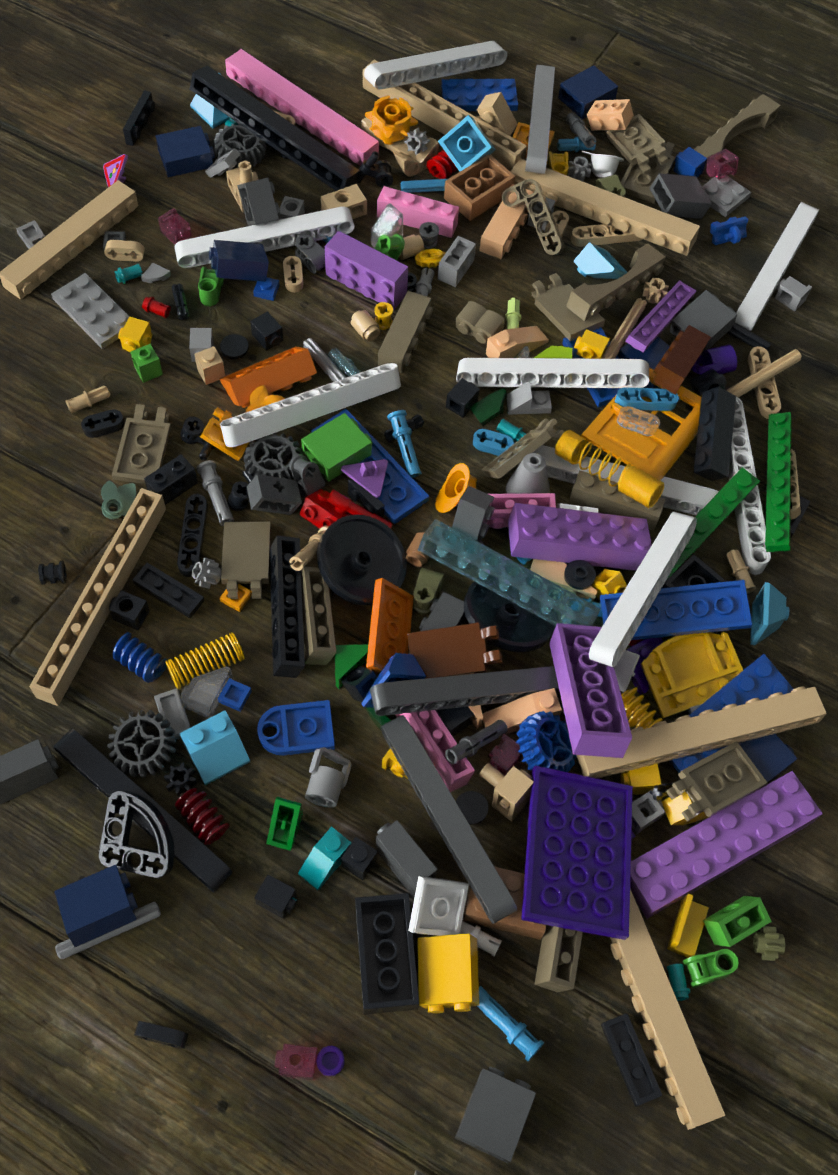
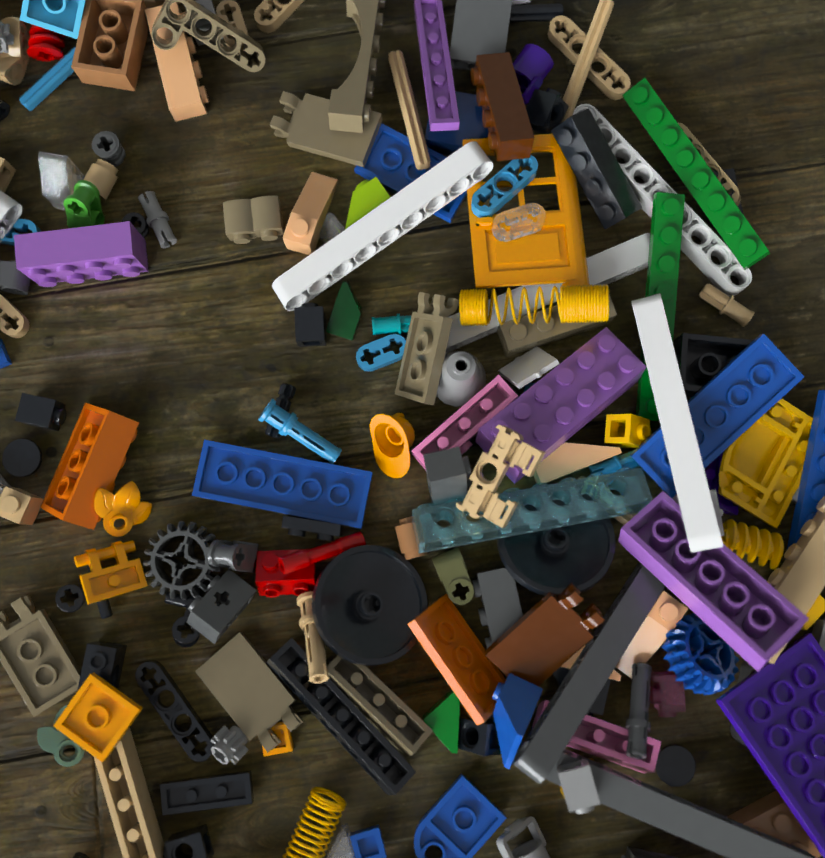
camera: 35 degrees left, 20 degrees up
light grey pin [196,460,234,526] -> none
white beam [220,363,401,447] -> none
bright green brick [301,413,372,482] -> none
light grey axle [303,338,346,382] -> none
clear light blue pin [328,348,361,377] -> none
medium lavender piece [341,459,388,498] -> none
tan brick [351,310,381,342] -> none
yellow bush [374,302,393,330] -> none
bright pink brick [377,186,459,238] -> none
dark tan brick [378,291,433,373] -> none
yellow gear [415,249,445,268] -> none
light grey brick [438,236,476,287] -> none
tan brick [479,763,534,822] -> none
yellowish green axle [505,297,521,329] -> none
light grey slope [506,382,552,415] -> none
black piece [564,560,596,590] -> none
slope [574,242,627,279] -> none
yellow brick [574,329,610,359] -> none
tan gear [642,278,669,304] -> none
medium azure slope [750,582,789,645] -> none
none -> light orange plate [53,673,143,763]
none -> tan piece [456,425,546,528]
none -> light grey brick [556,758,600,814]

